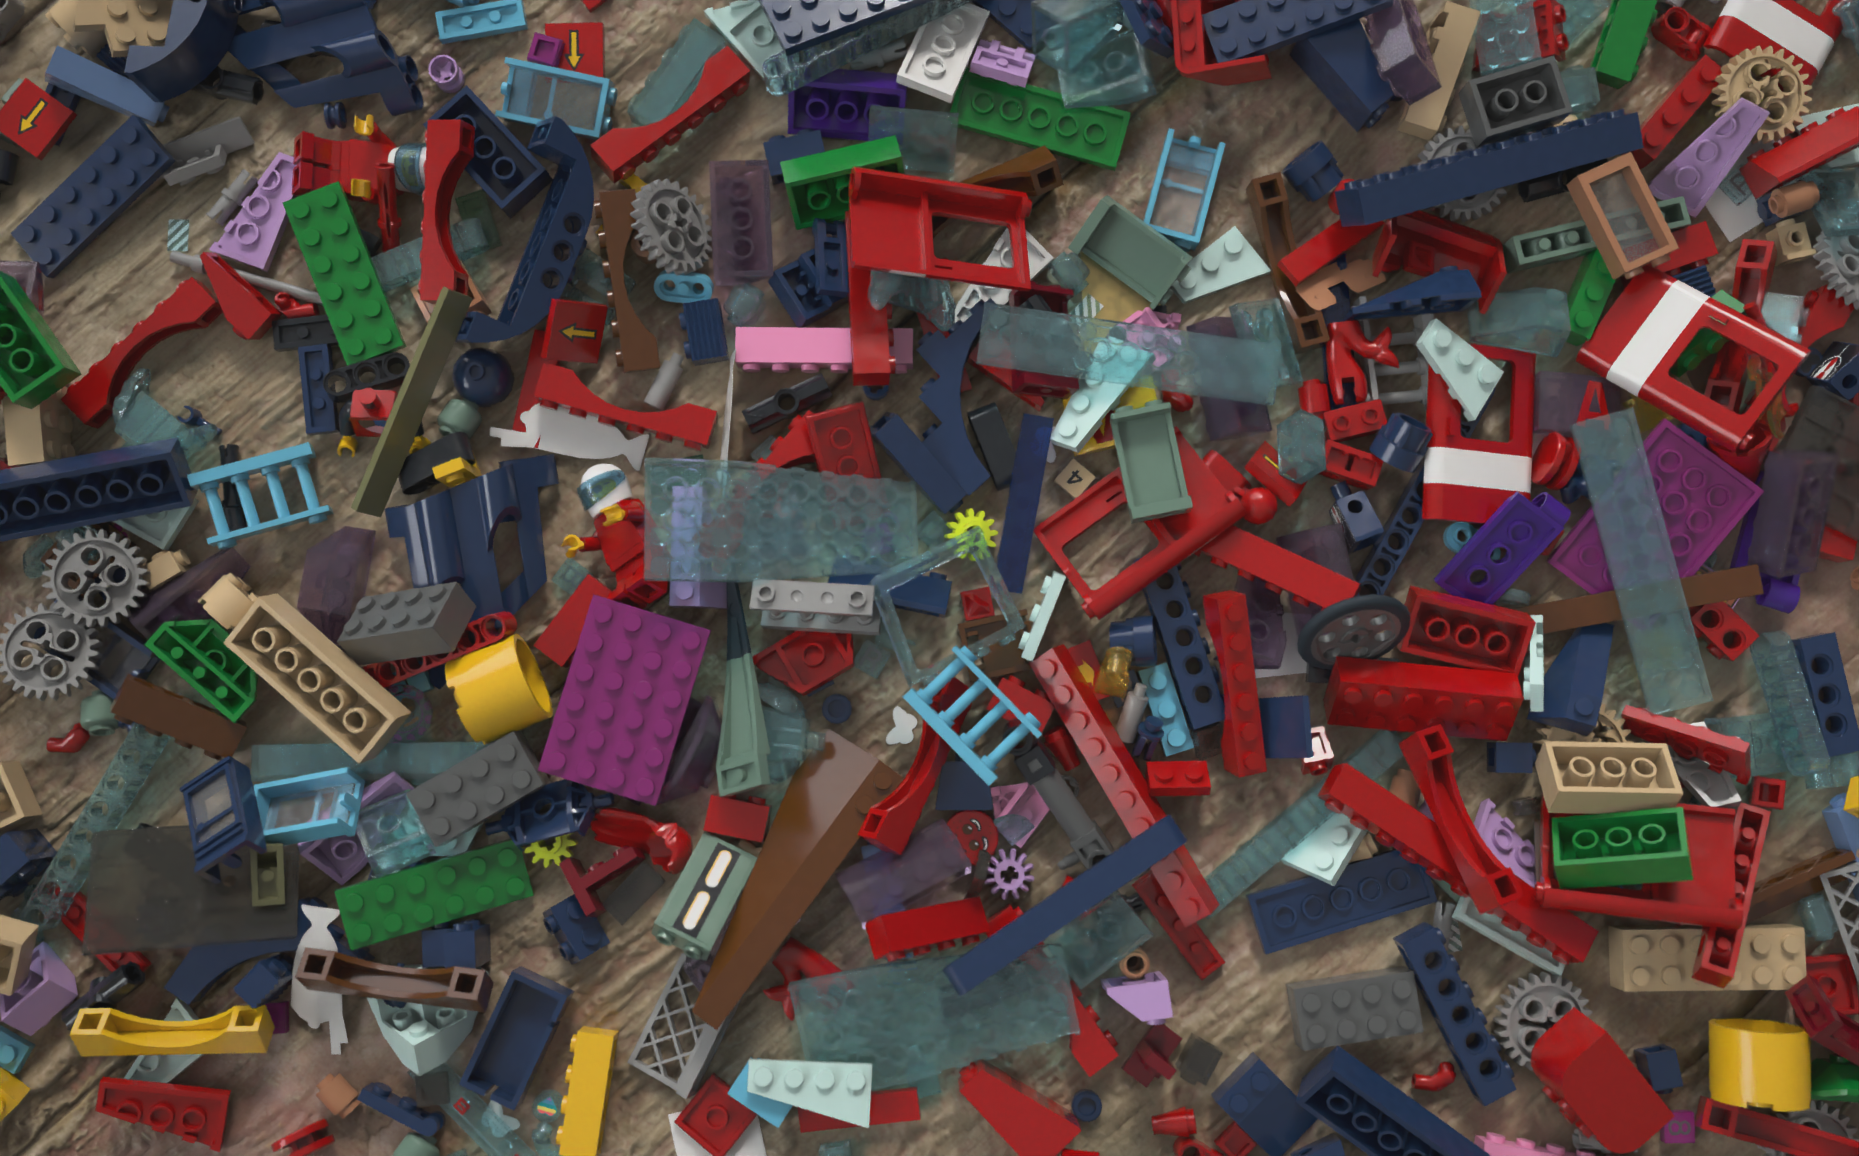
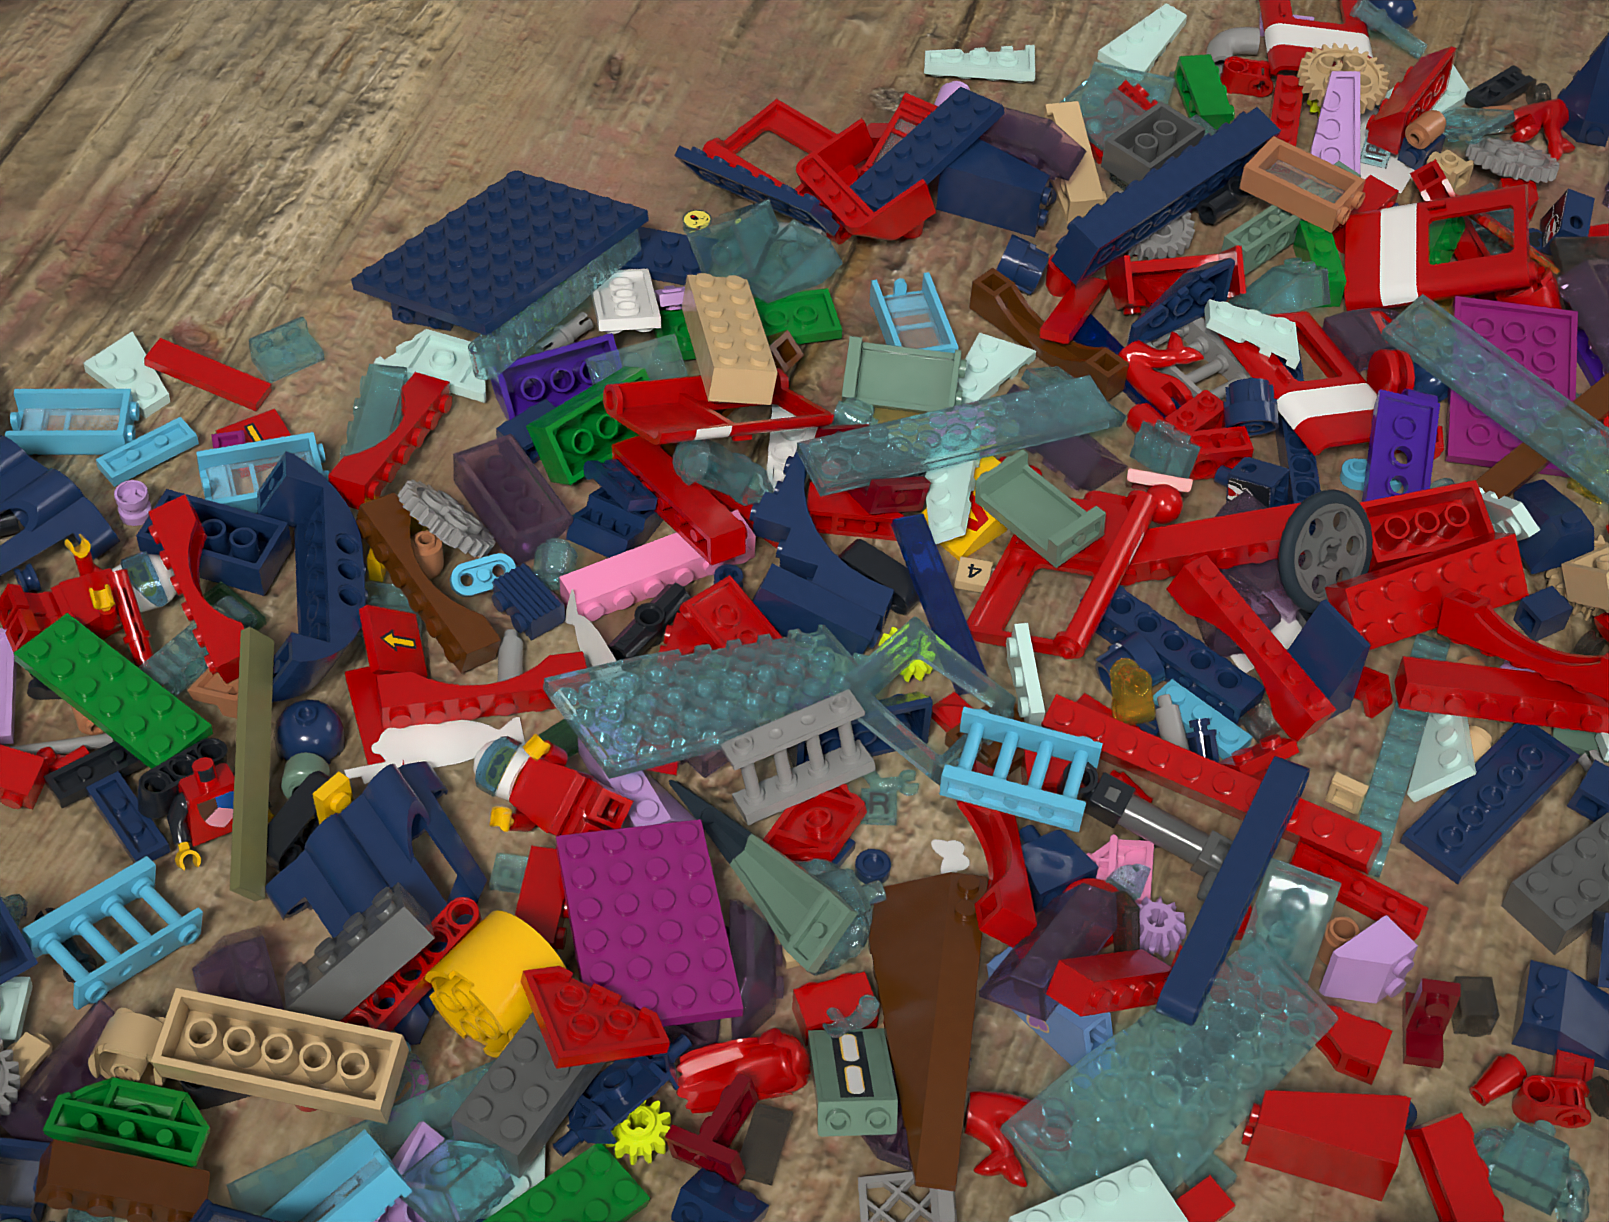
camera: 30 degrees left, 35 degrees down
nougat piece [1294,258,1386,311] -> none
none -> red plate [521,966,670,1069]
none -> tan brick [682,273,777,405]
none -> clear light blue arm [822,995,880,1038]
none -> tan tile [1325,772,1369,815]

